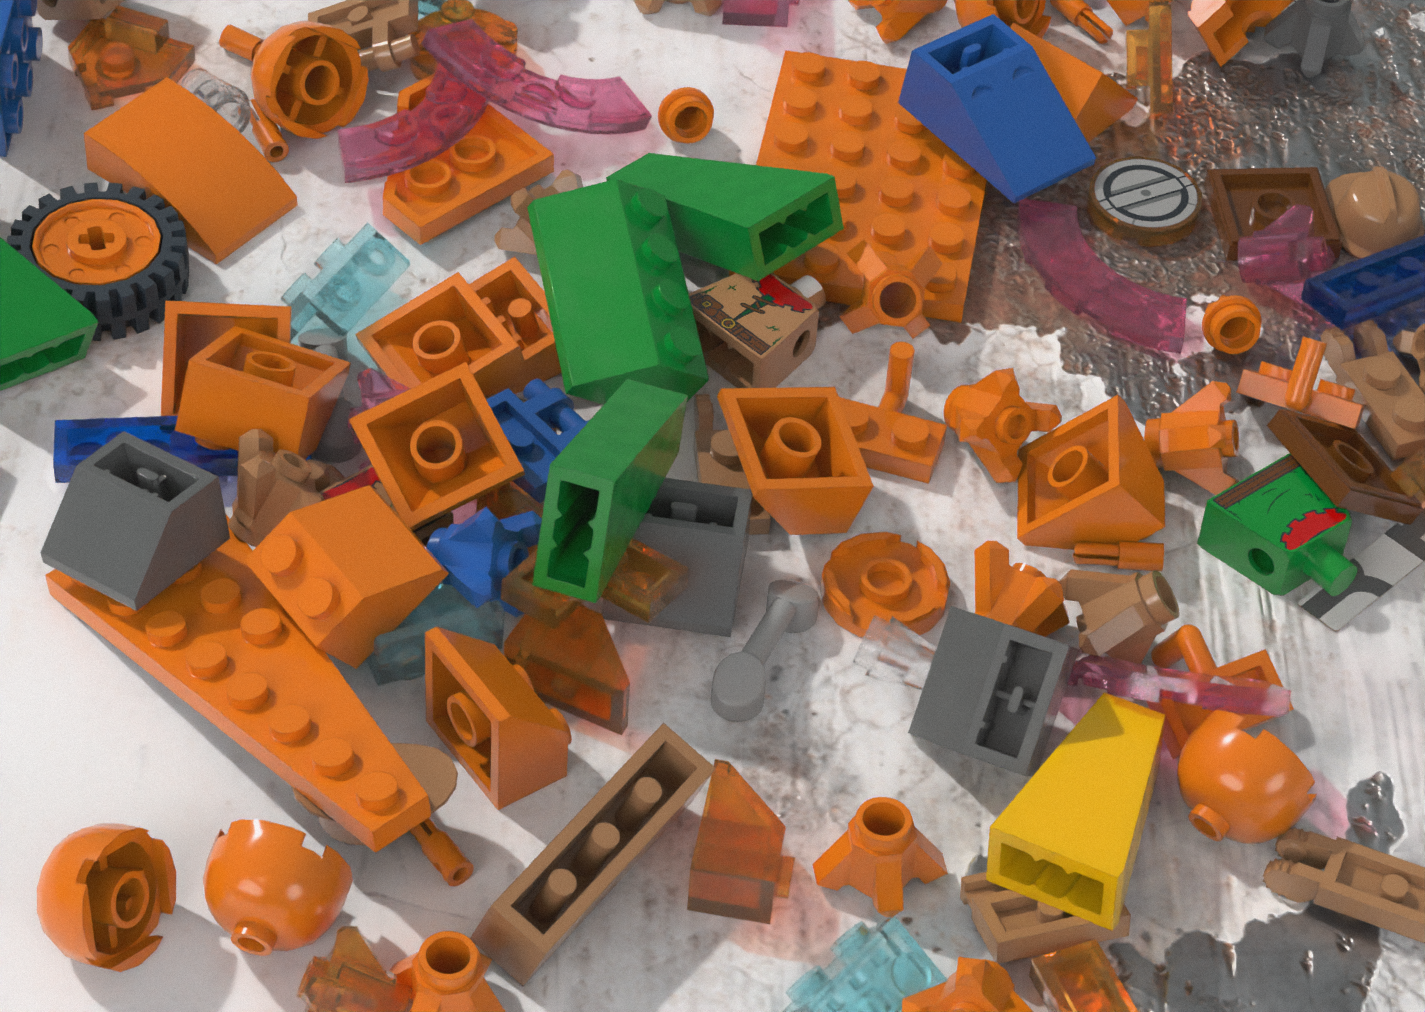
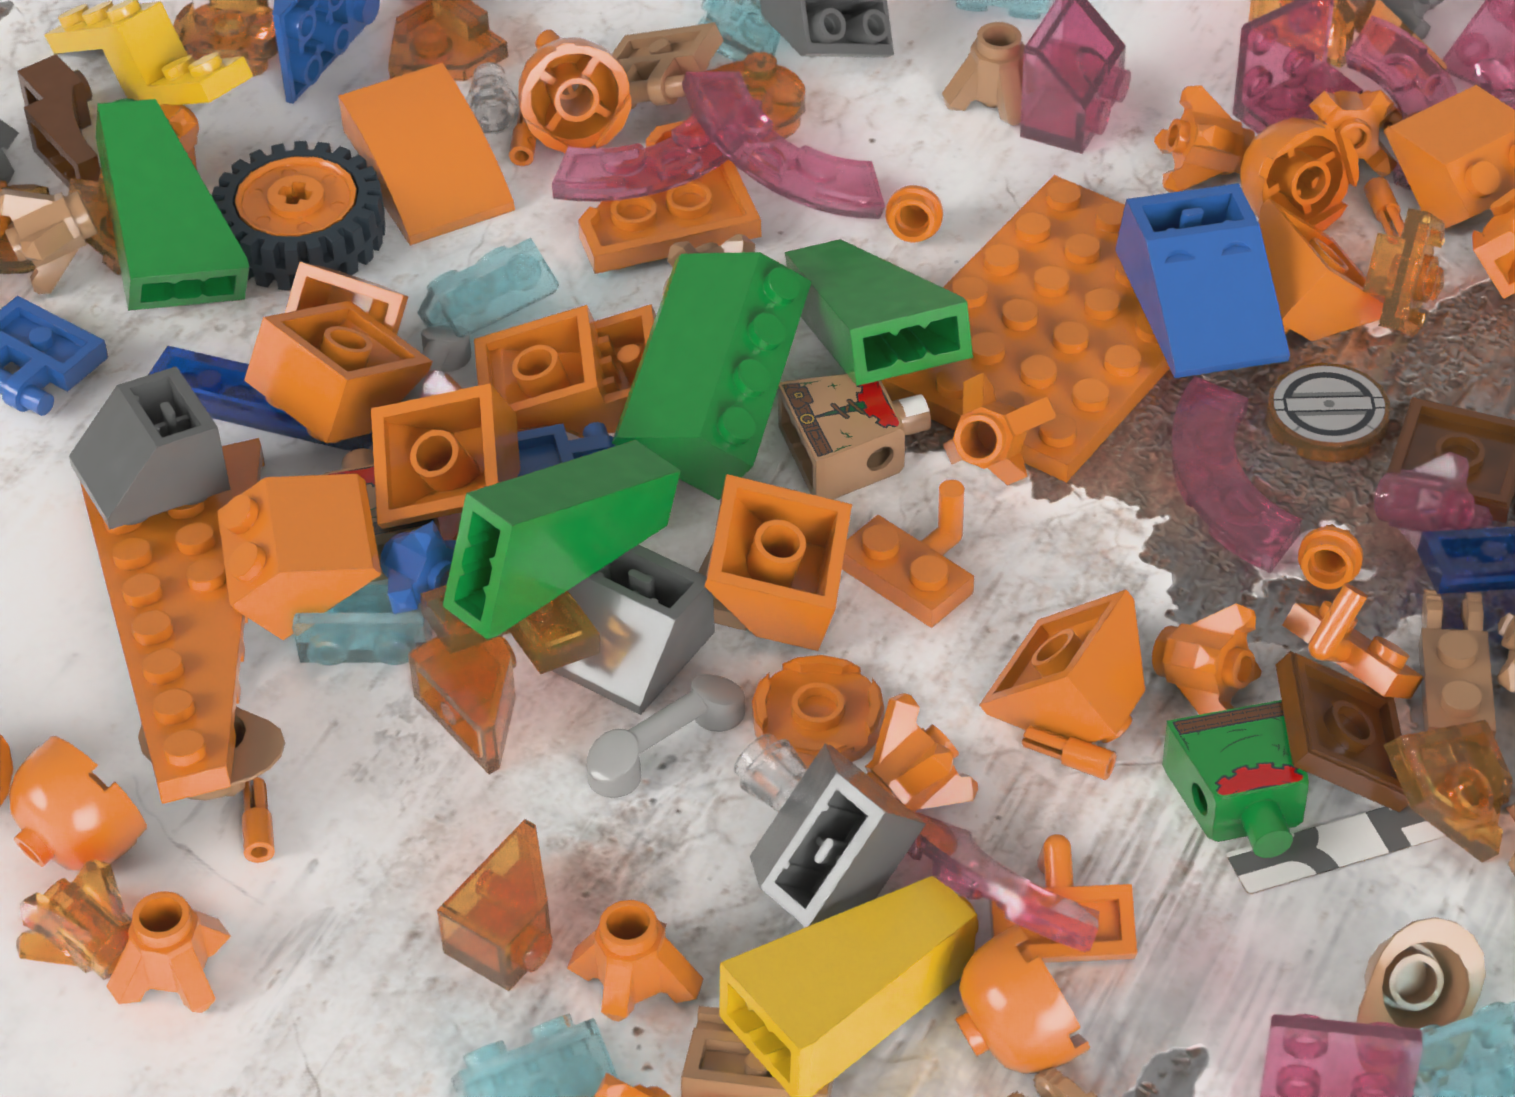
camera: 30 degrees right, 0 degrees up
medium nougat rock [228,429,330,547] -> none
orange slope [425,627,572,810] -> none
medium nougat brick [470,723,716,986] -> none
orange rock [944,368,1062,483] -> none
medium nougat rock [1059,569,1180,674] -> none

